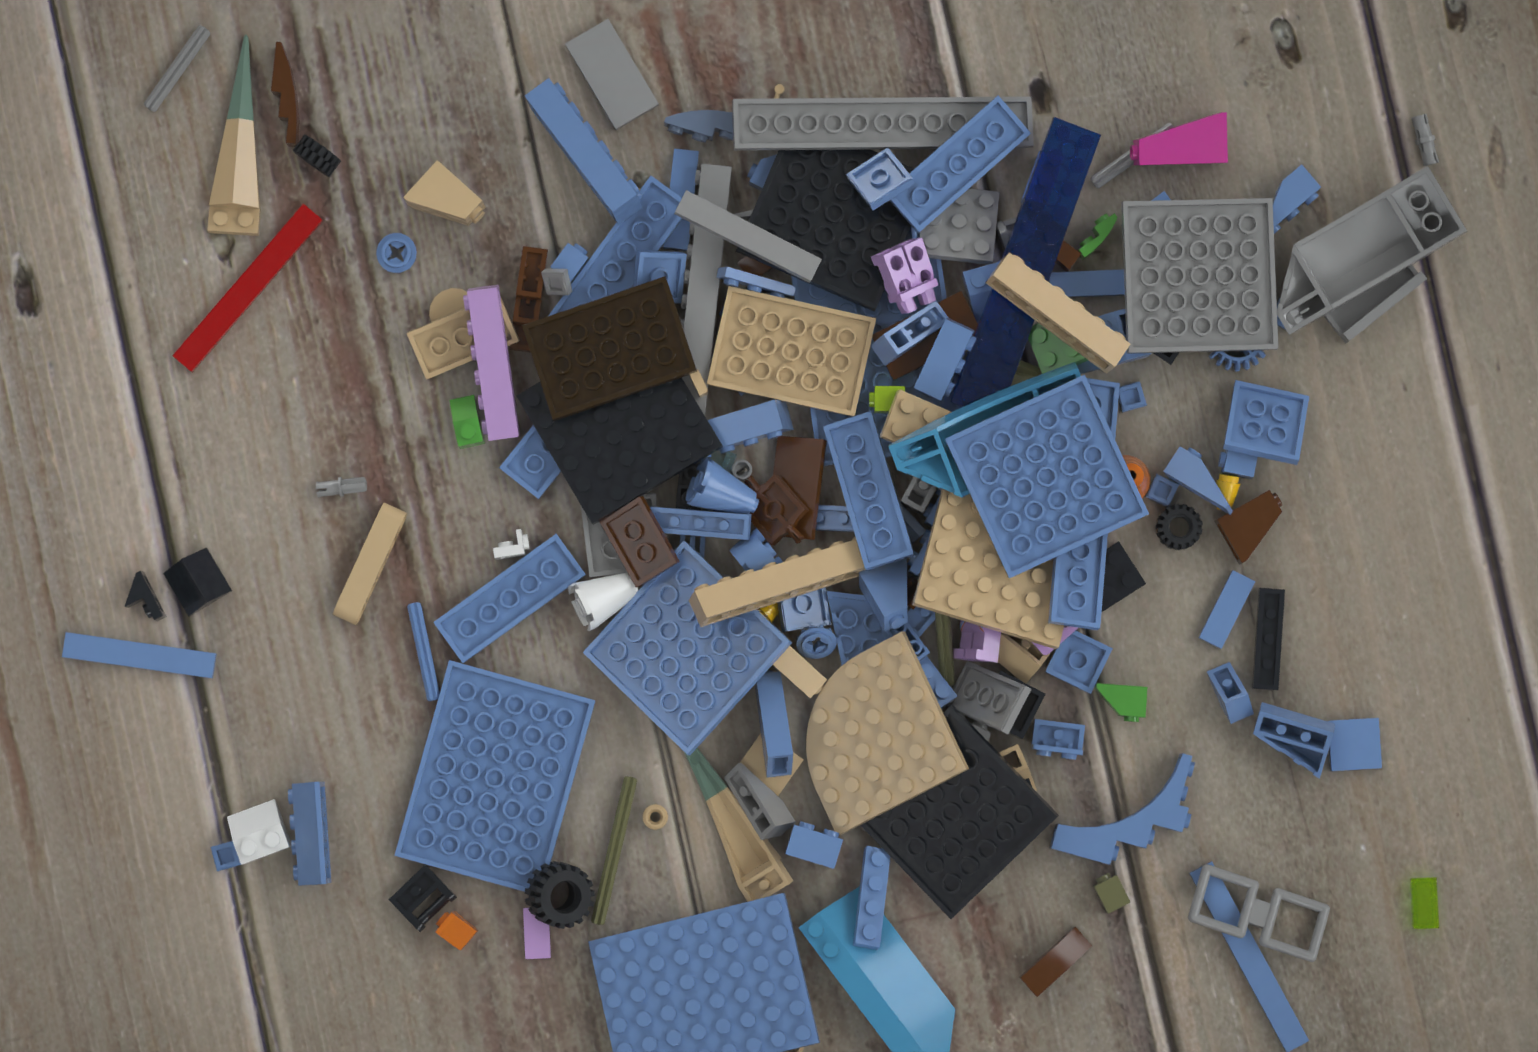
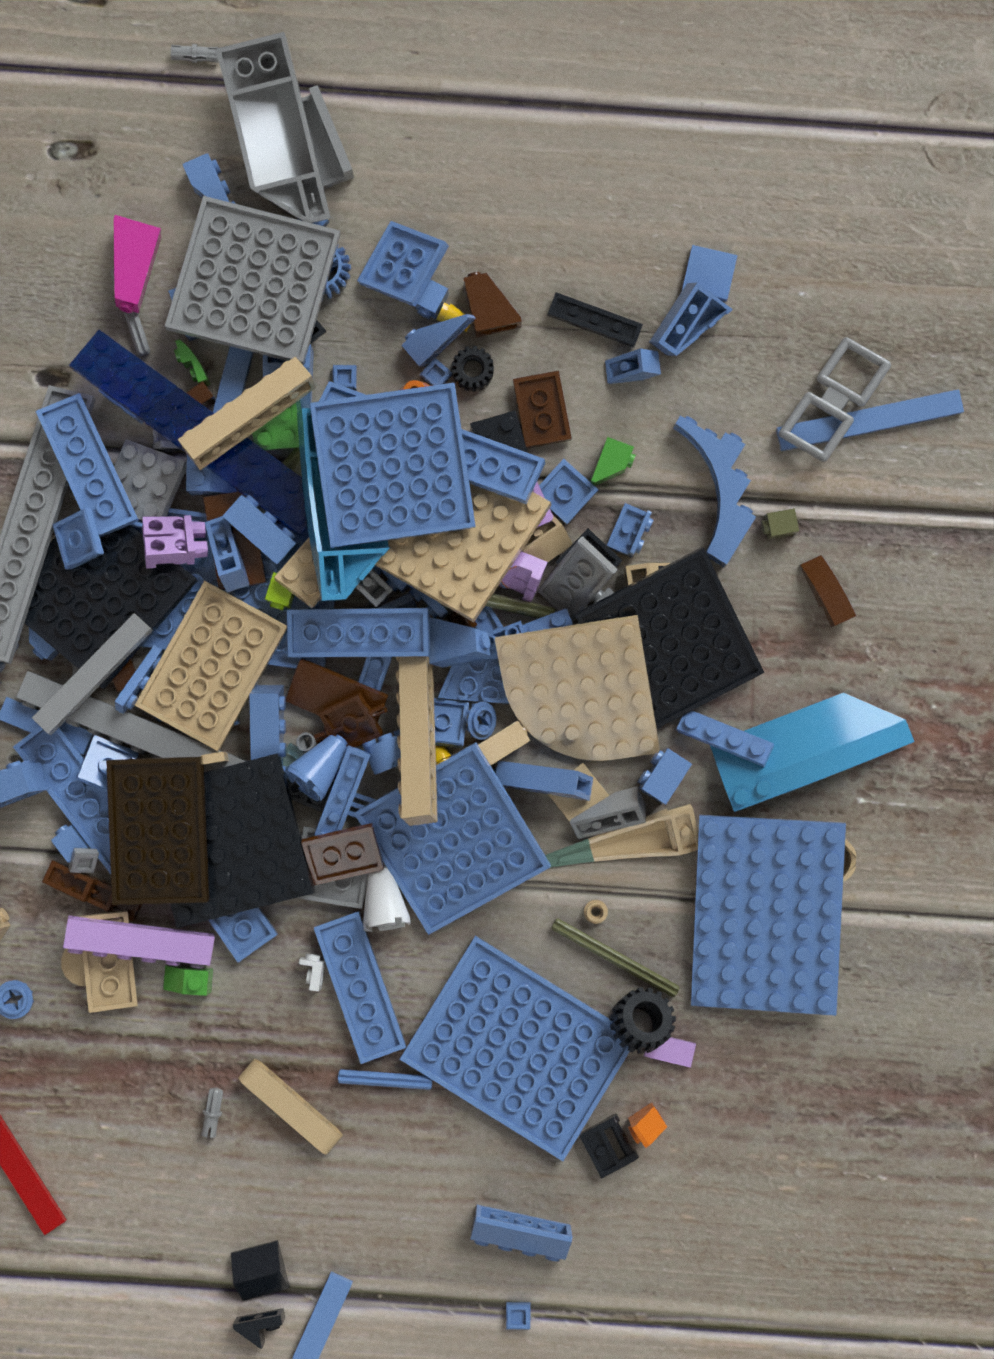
camera: 70 degrees left, 0 degrees up
white slope [227,799,291,865] -> none
medium blue tile [1198,570,1255,649] -> none
clear neon green tile [1410,877,1439,929] -> none
none -> reddish brown plate [513,371,572,449]

